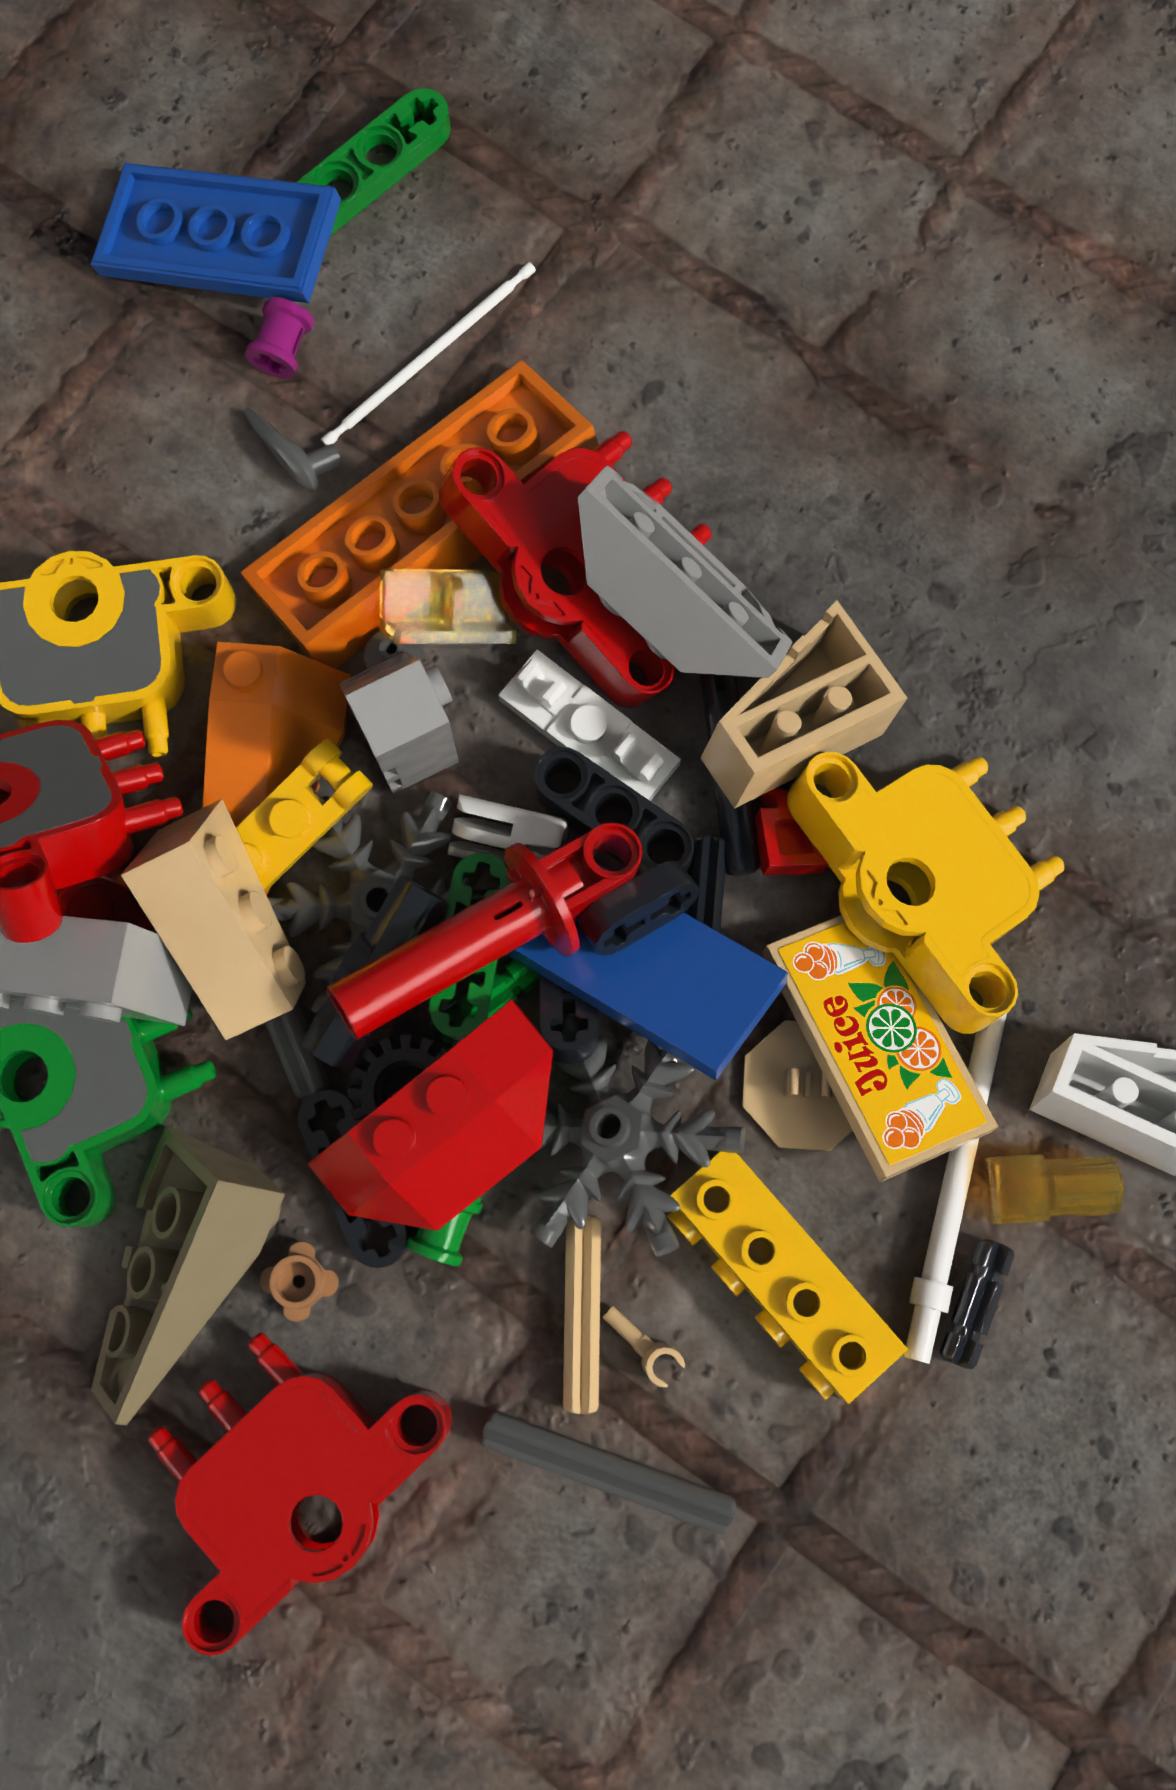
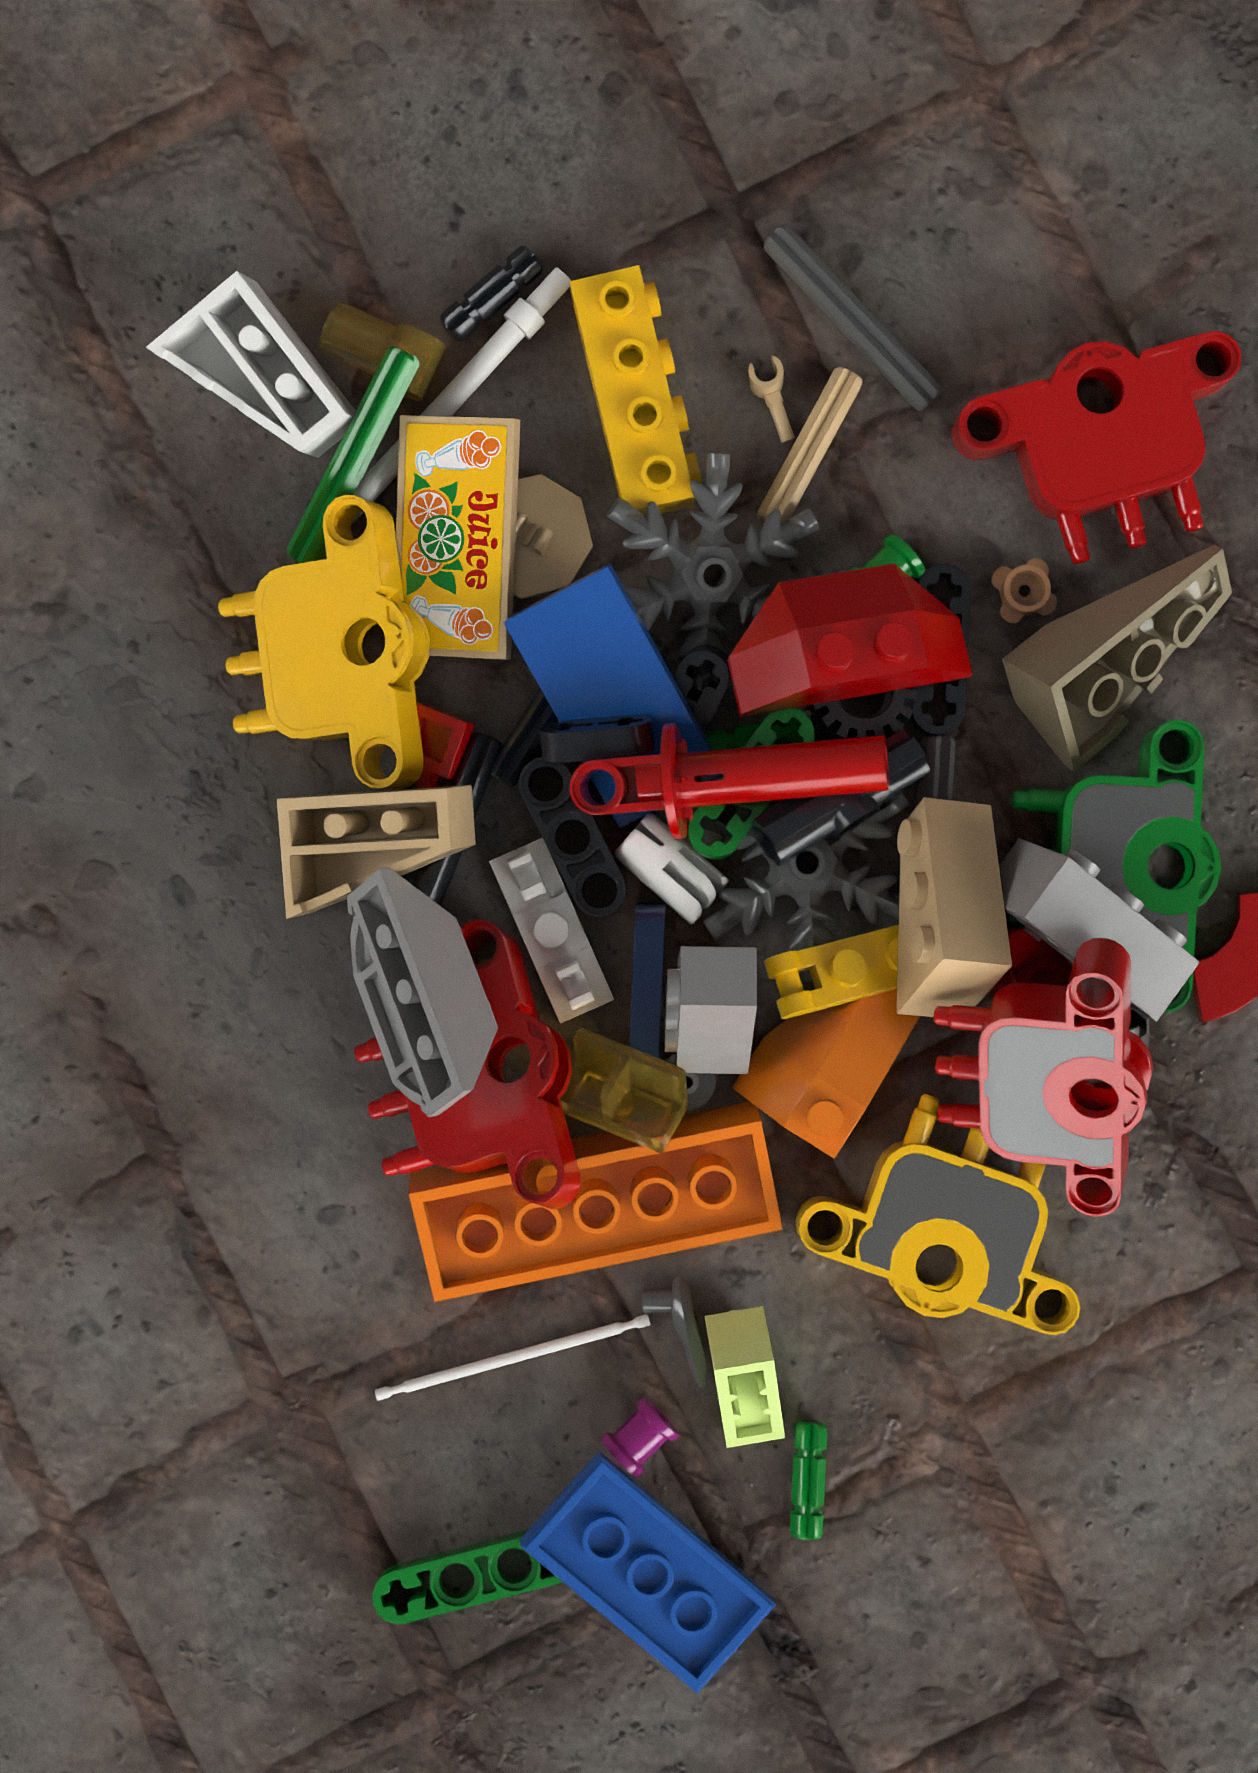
camera: 155 degrees left, 10 degrees up
none -> green axle [287,346,419,563]
none -> dark blue beam [628,902,665,1076]
none -> yellowish green arch [704,1306,785,1448]
none -> green axle [790,1420,827,1540]

